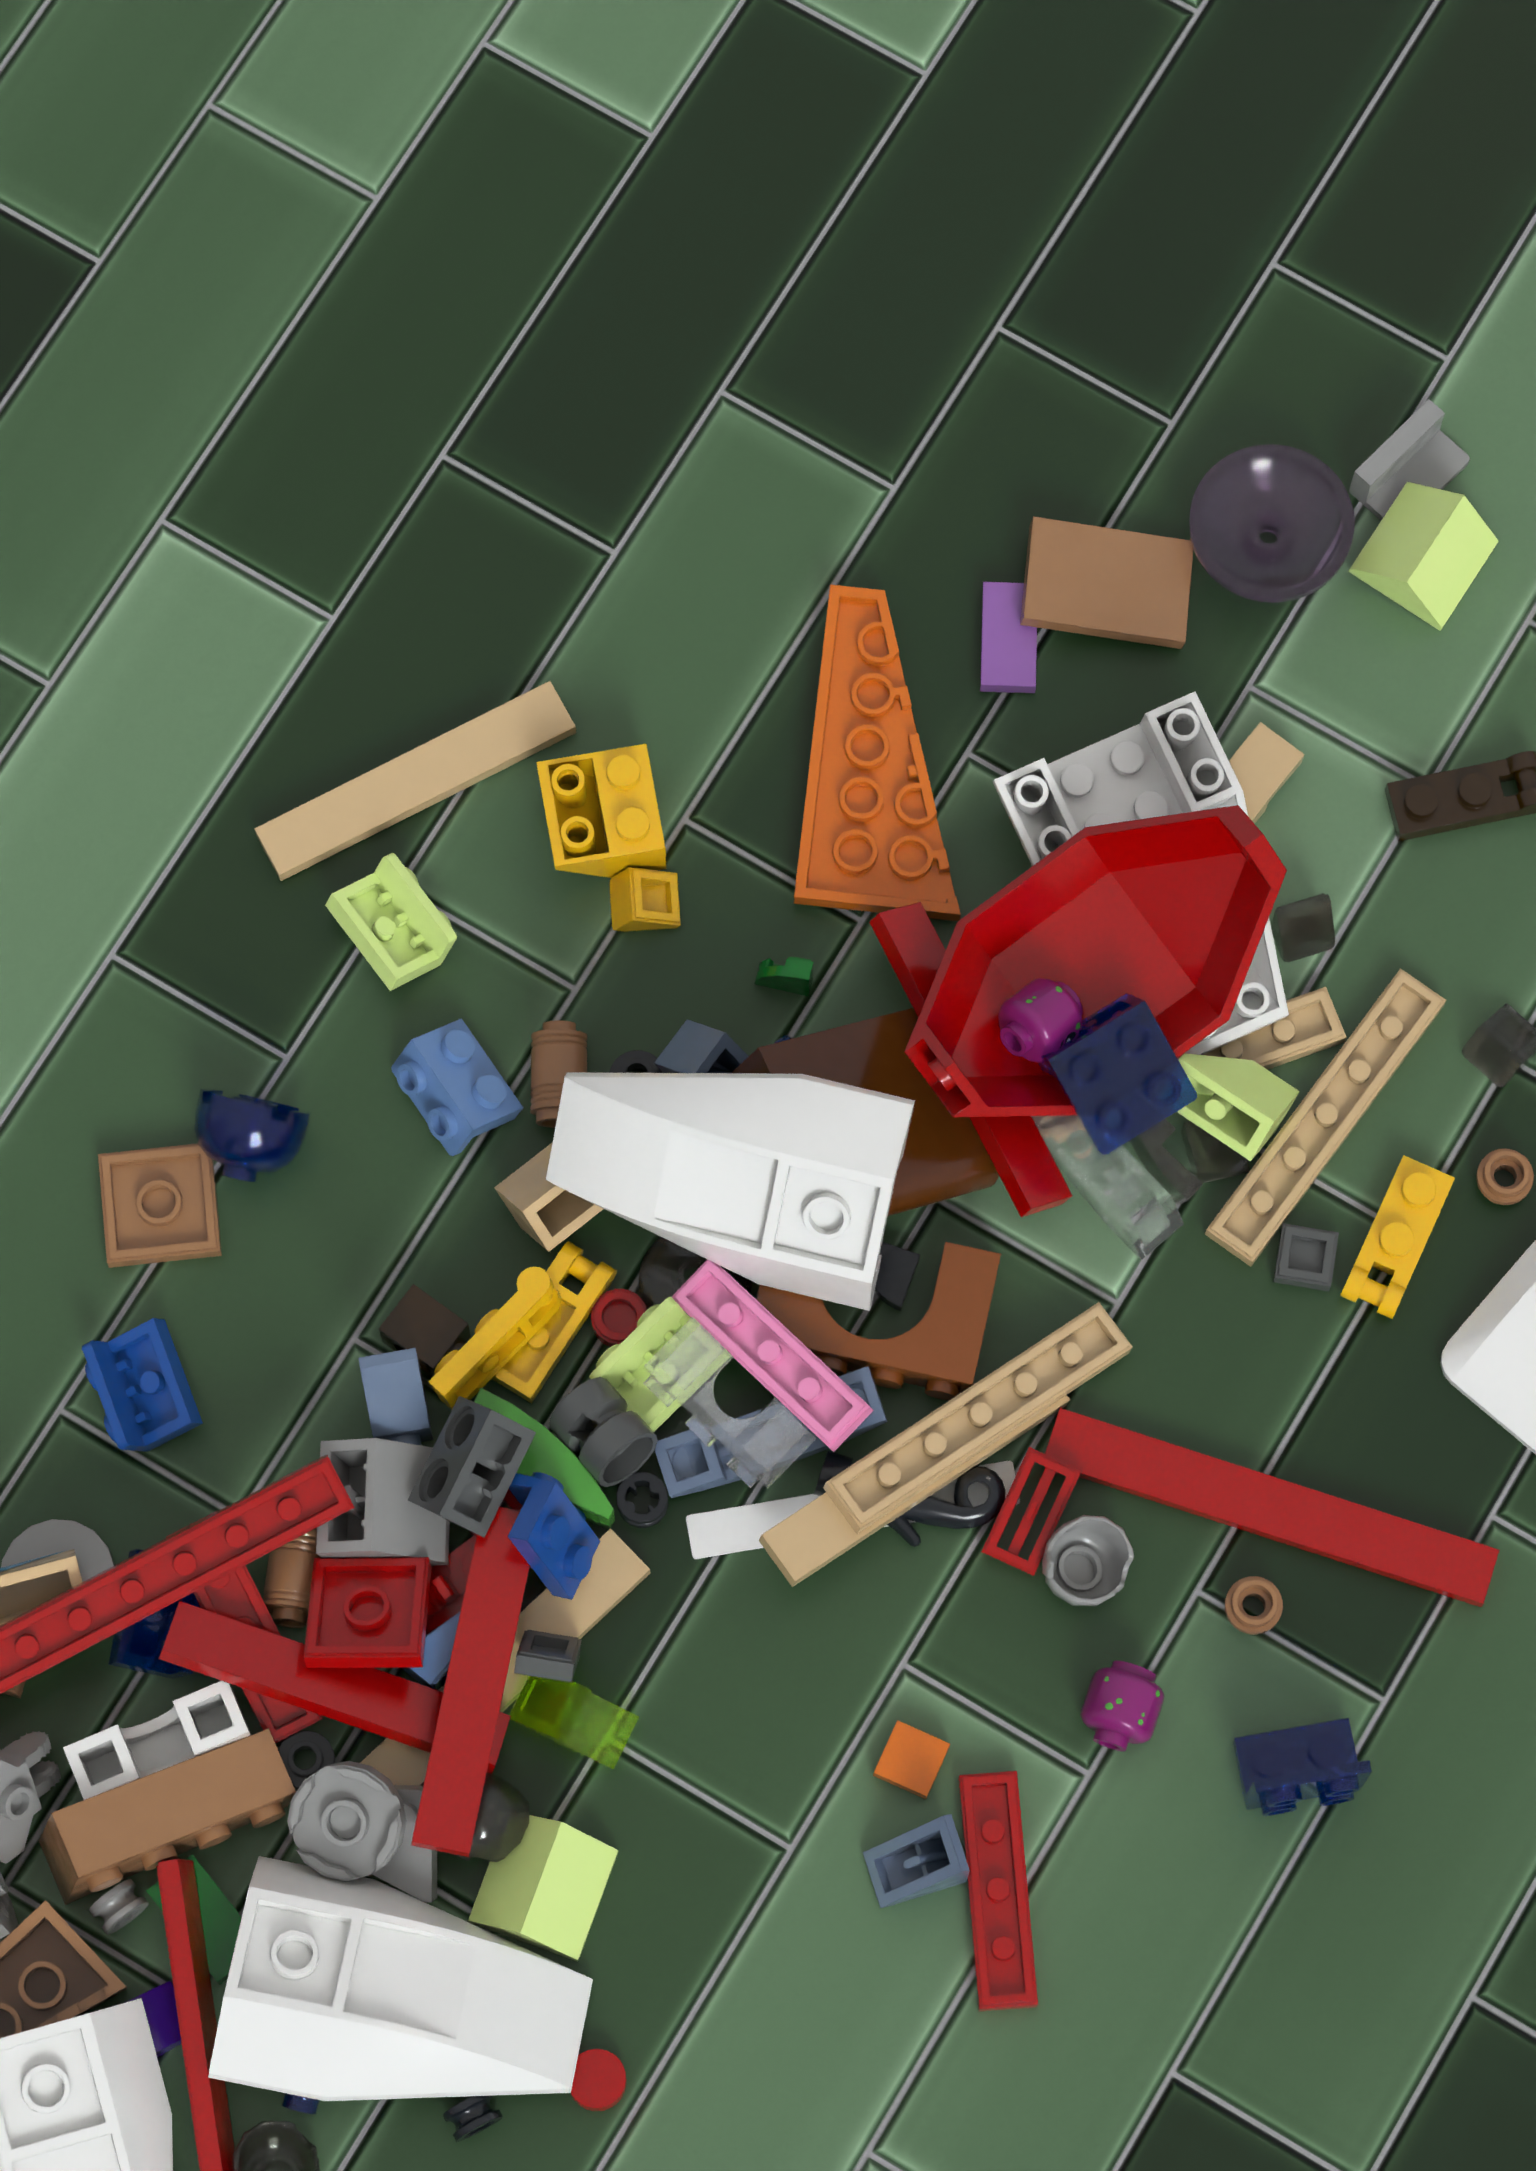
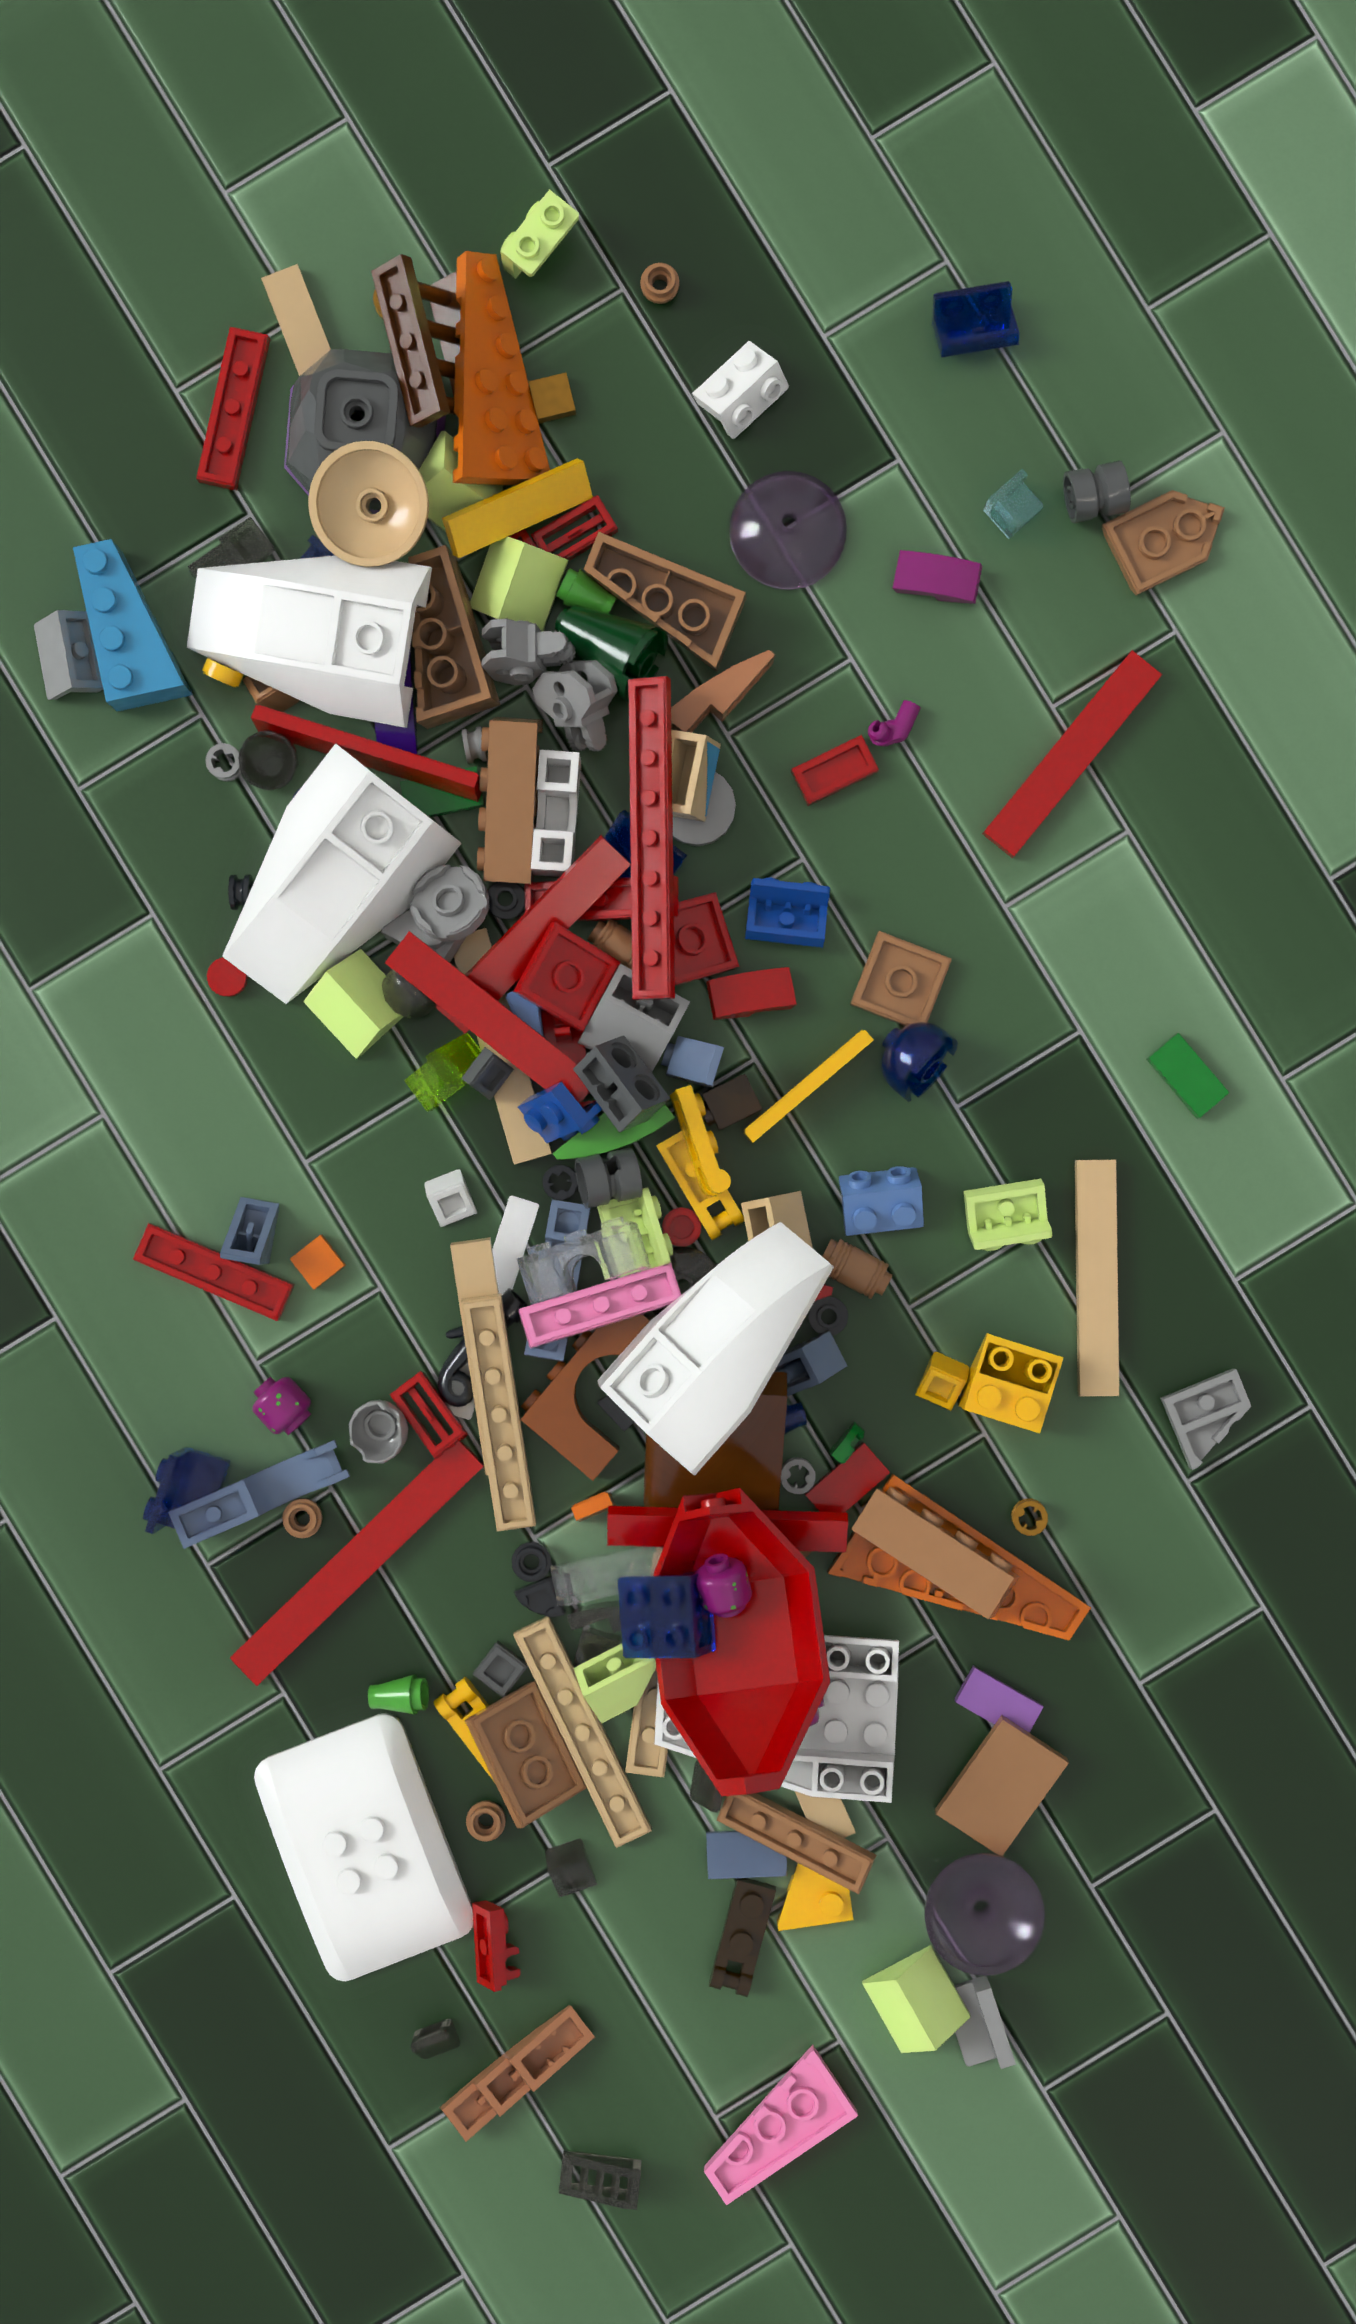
camera: 120 degrees right, 15 degrees up
none -> sand blue piece [168,1440,350,1549]
none -> bright green cone [368,1674,429,1715]
none -> white slope [424,1169,477,1227]
none -> medium nougat tile [465,1681,587,1828]
none -> black plate [512,1542,551,1582]
none -> black tile [514,1576,566,1617]
none -> orange tile [571,1491,616,1522]
none -> red tile [674,892,740,986]
none -> red slope [706,967,797,1020]
none -> sand blue slope [706,1831,787,1879]
none -> medium nougat tile [717,1793,877,1894]
none -> yellow tile [743,1030,874,1143]
none -> yellow wing [777,1863,854,1931]
none -> light grey bush [781,1457,815,1494]
none -> red tile [804,1442,890,1512]
none -> medium nougat wedge [851,1486,1020,1619]
none -> pearl gold bush [1011,1498,1048,1536]
none -> green tile [1146,1033,1229,1119]
none -> light grey wing [1160,1368,1251,1470]

